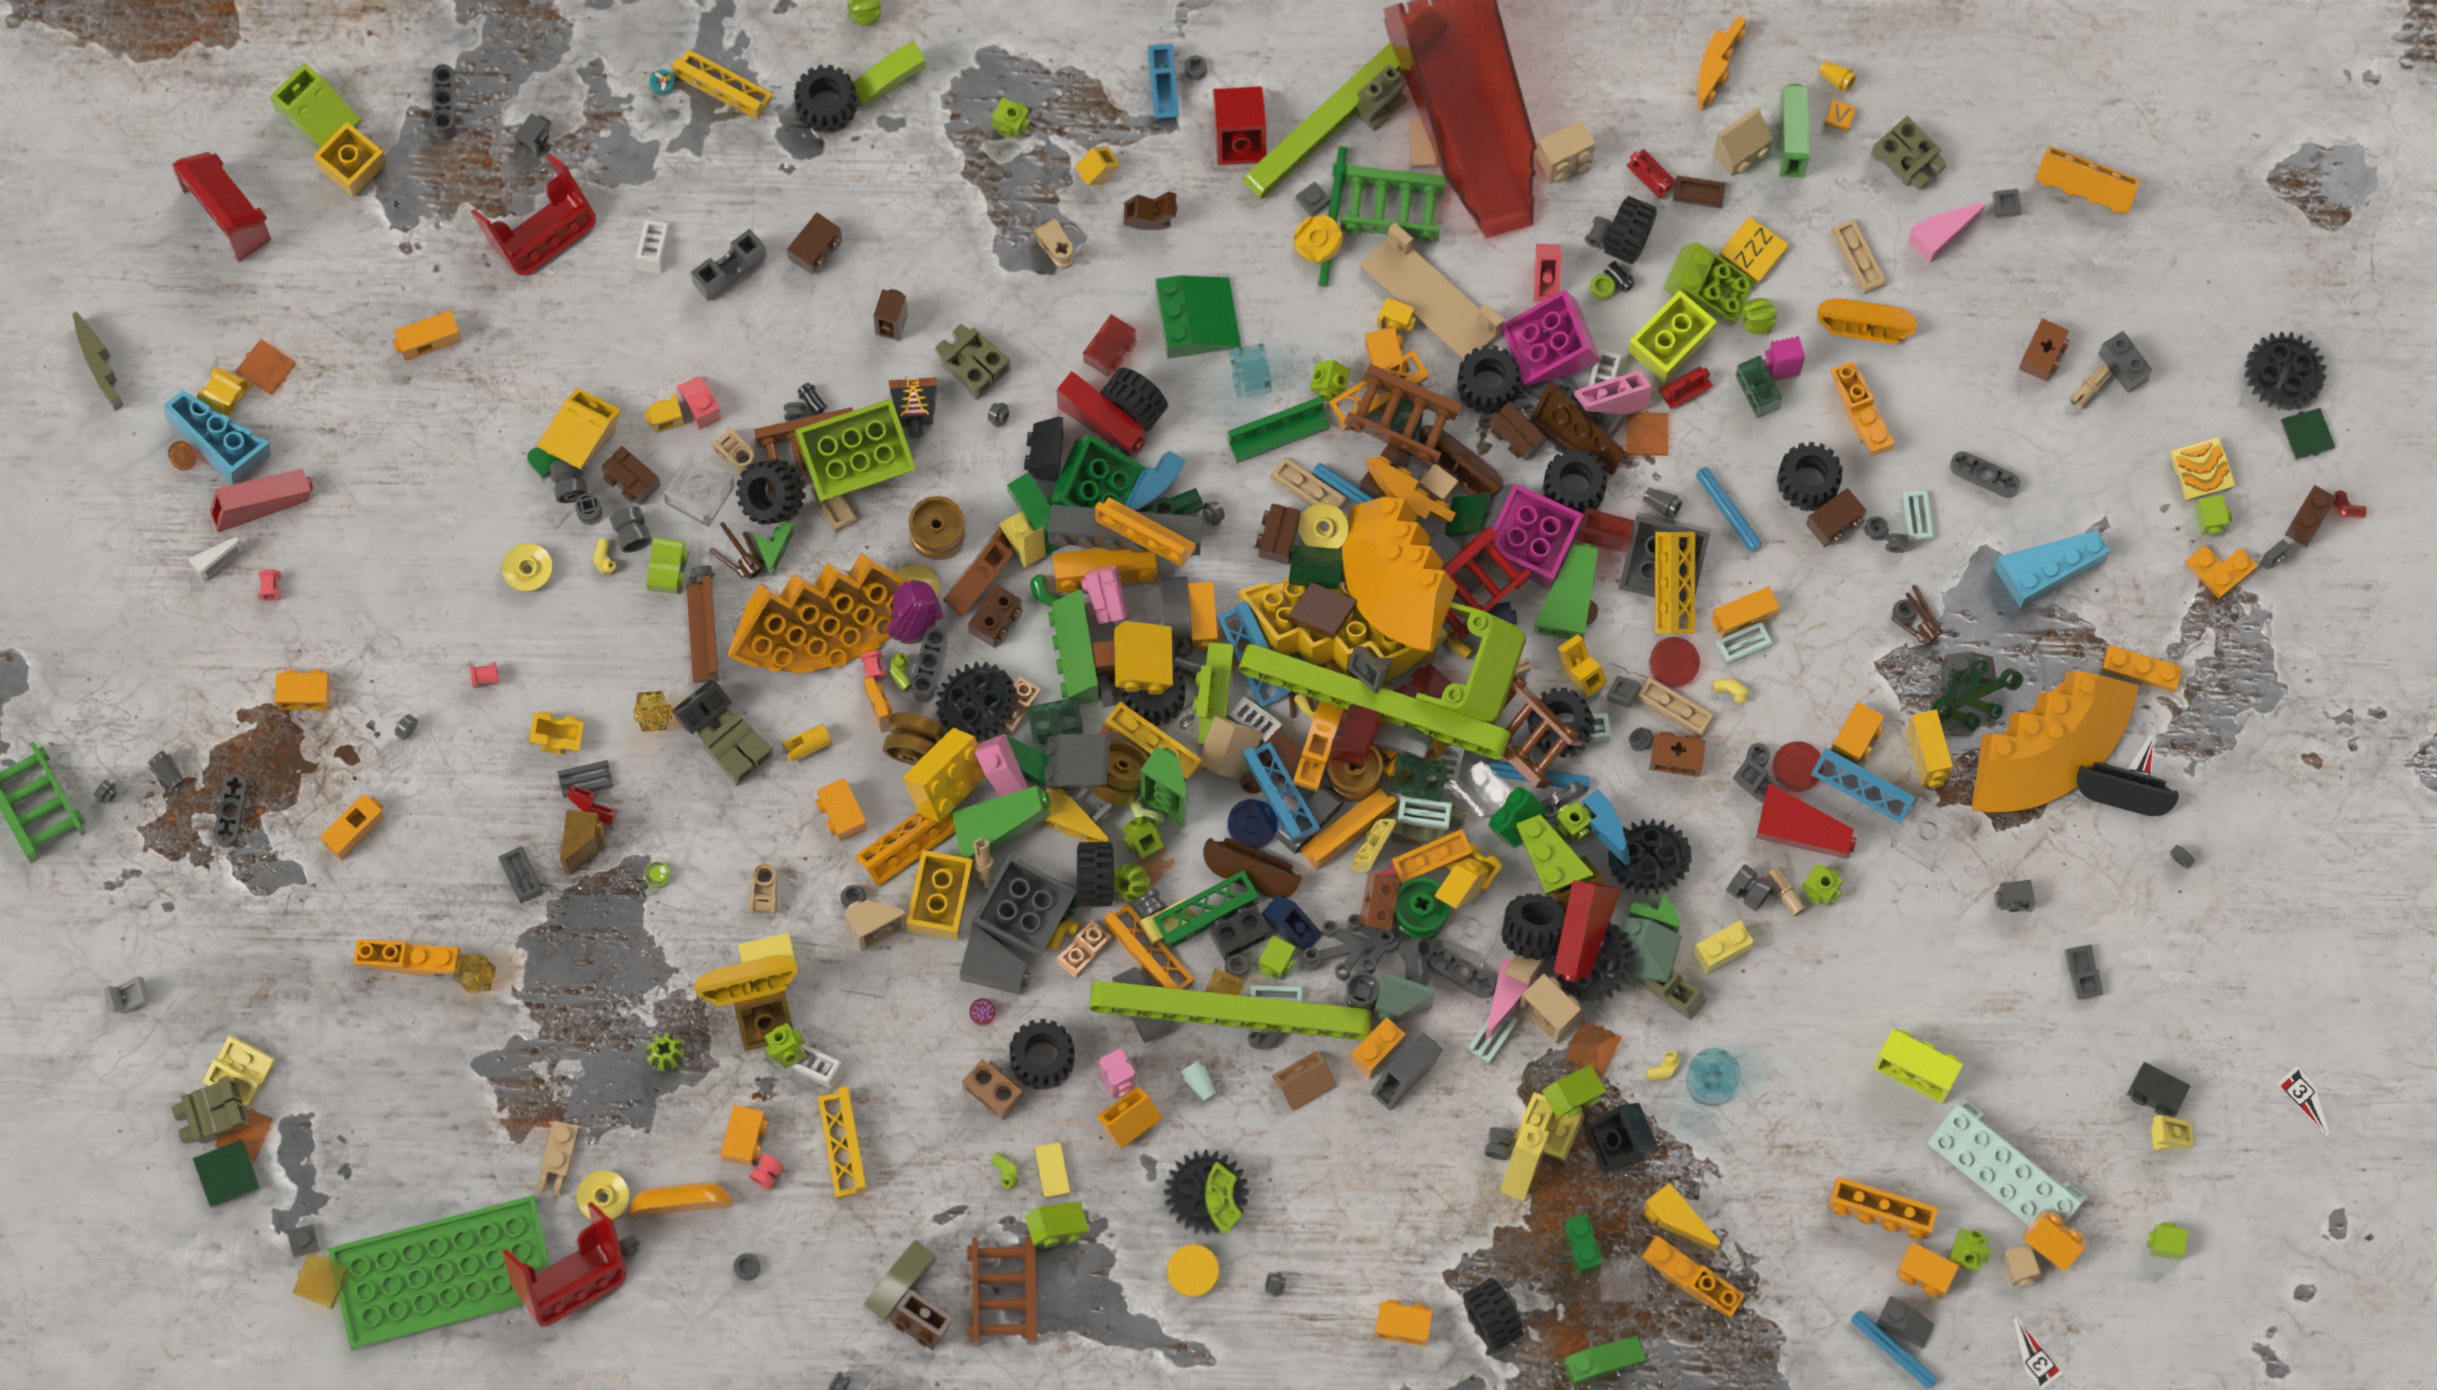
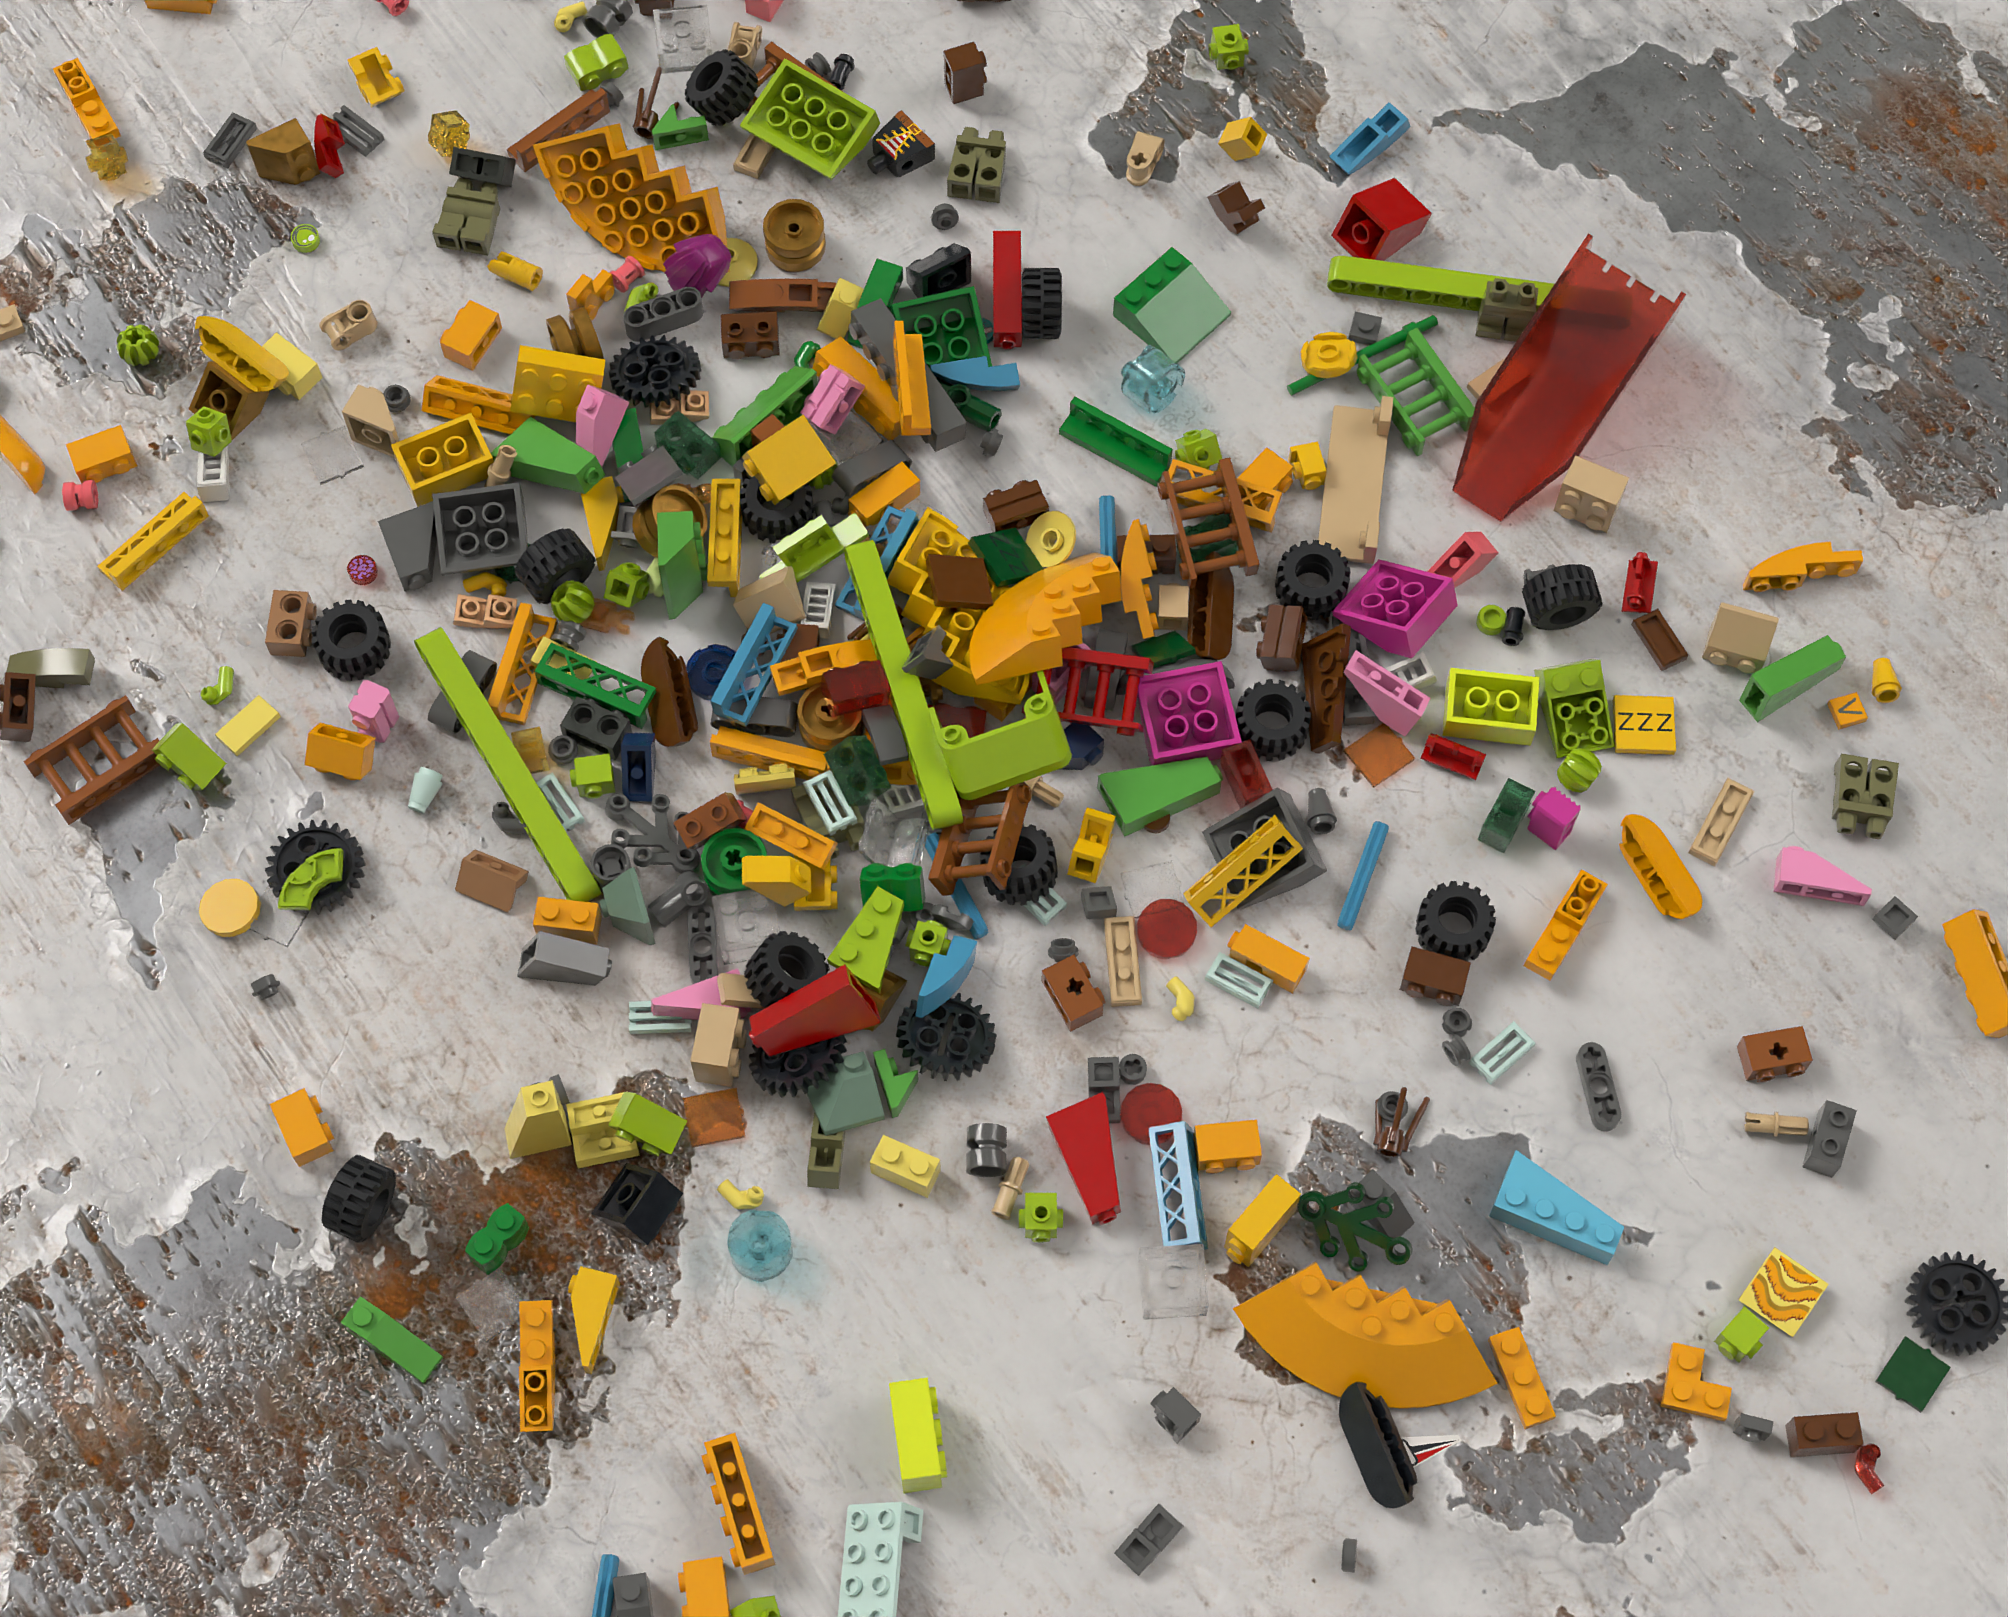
camera: 55 degrees right, 5 degrees down
clear red brick [1083,314,1137,377] -> none
dark grey bush [1184,55,1207,80] -> none
tan tile [1270,457,1346,509] -> none

